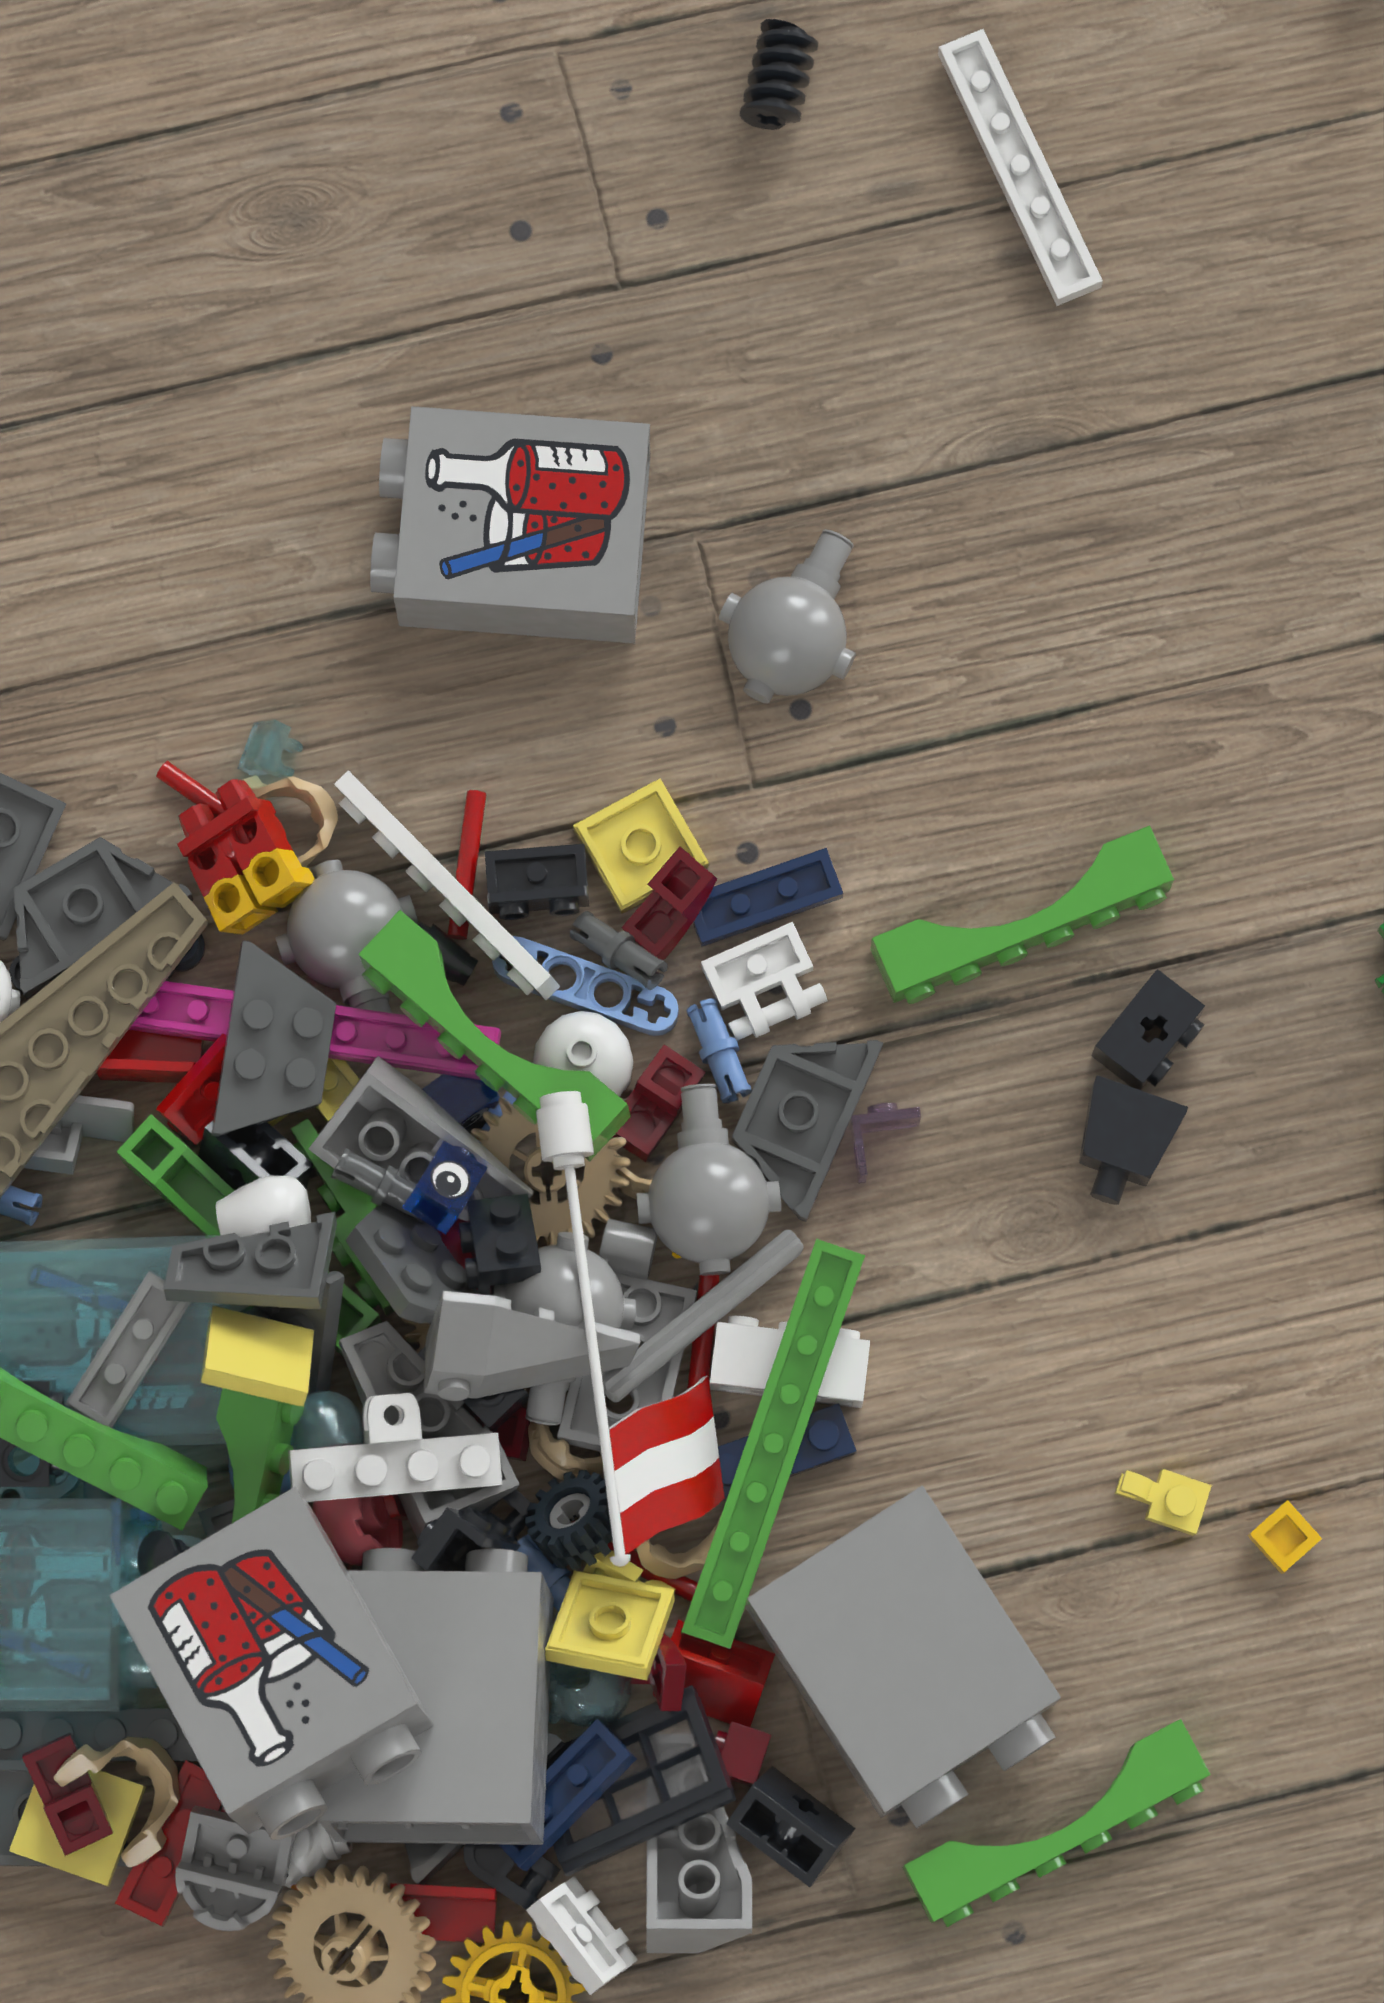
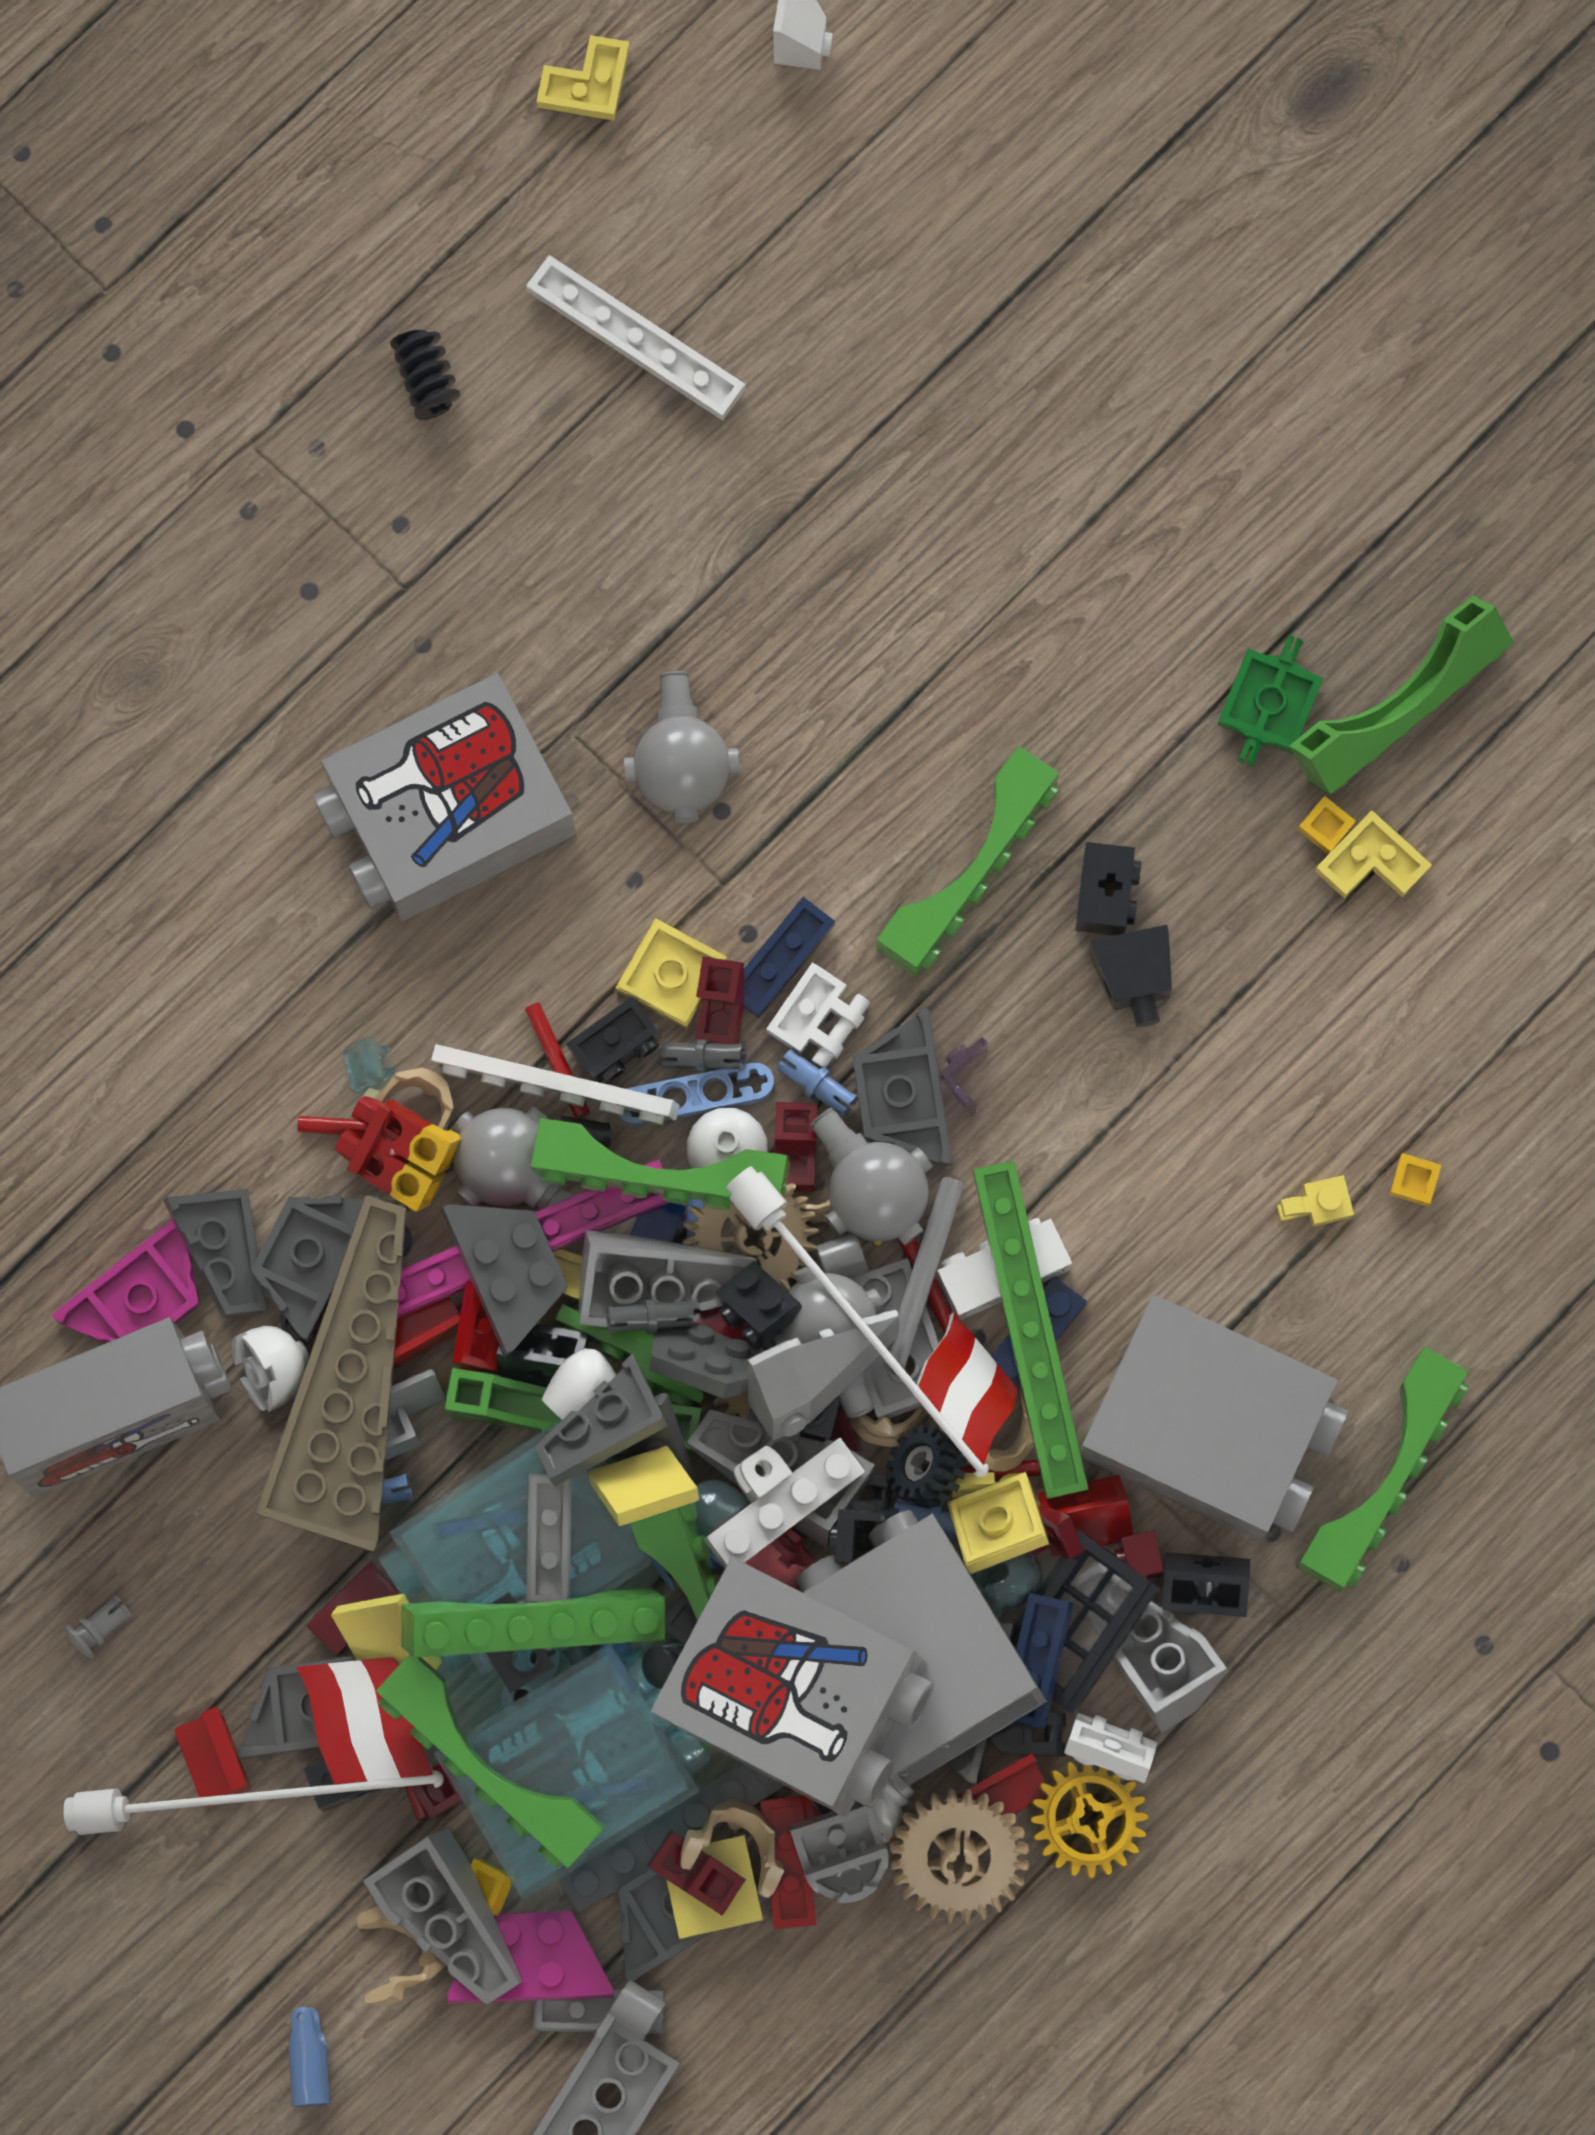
camera: 30 degrees left, 0 degrees up
clear blue brick [402,1141,488,1234] -> none

